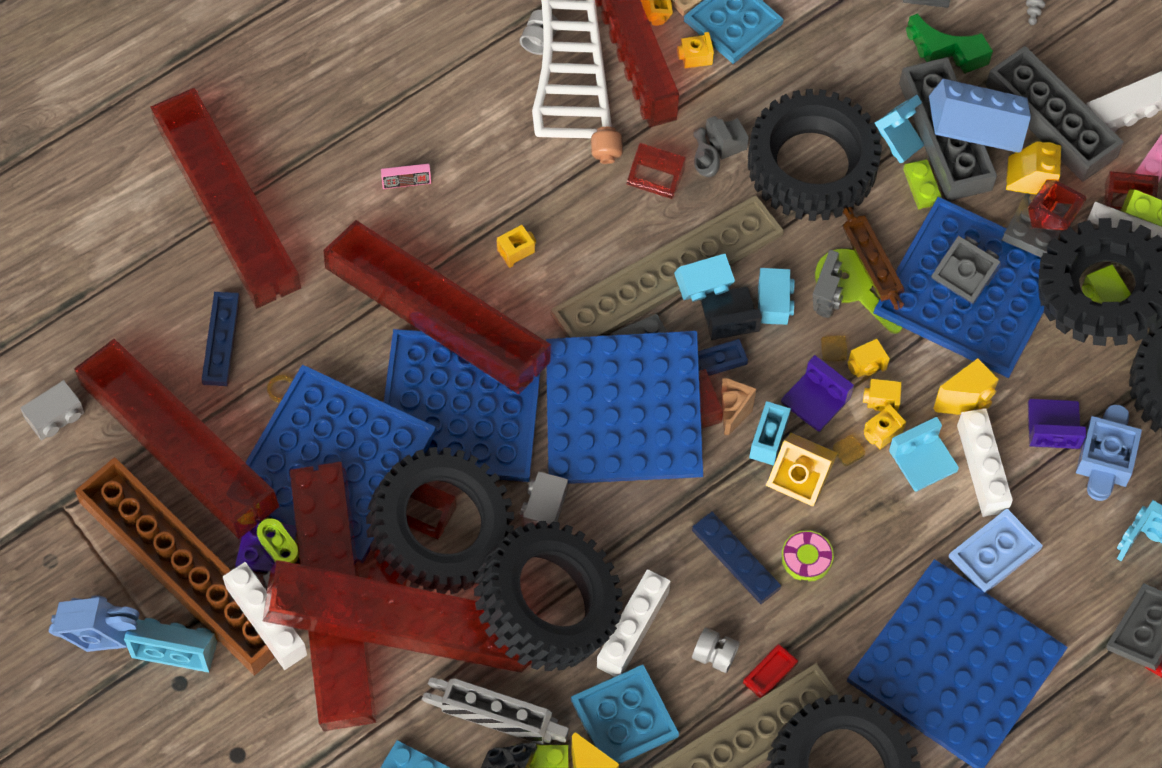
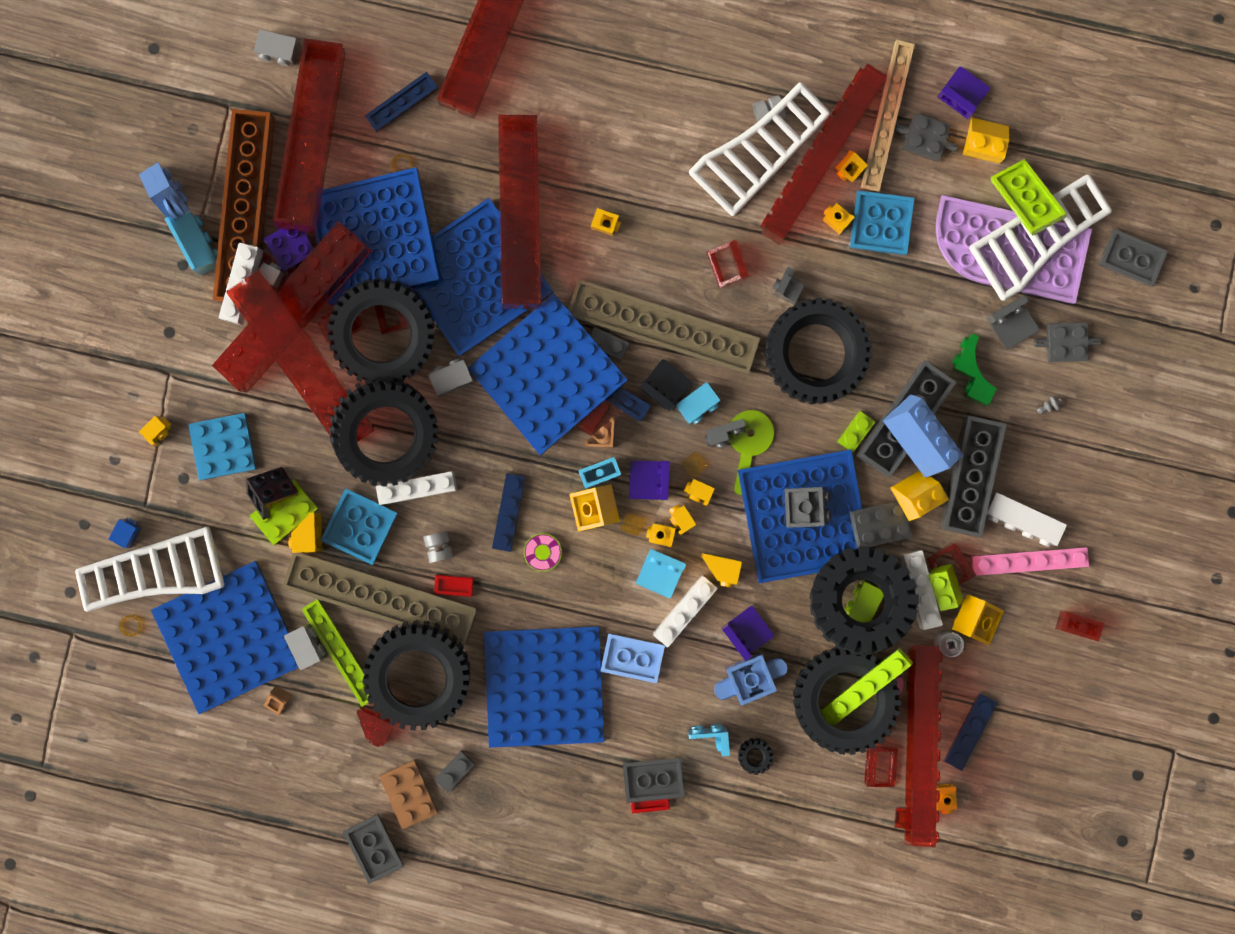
camera: 60 degrees right, 25 degrees up
lime plate [257,519,299,567] -> none
tile [381,164,431,189] -> none
light grey hinge [422,678,569,745] -> none
nougat head [591,126,623,164] -> none
medium azure brick [674,254,735,302] -> none
dark grey piece [693,127,720,177] -> none
reddish brown plate [843,207,904,310] -> none
medium azure bracket [875,95,924,163] -> none
clear red tile [1028,179,1087,230] -> none

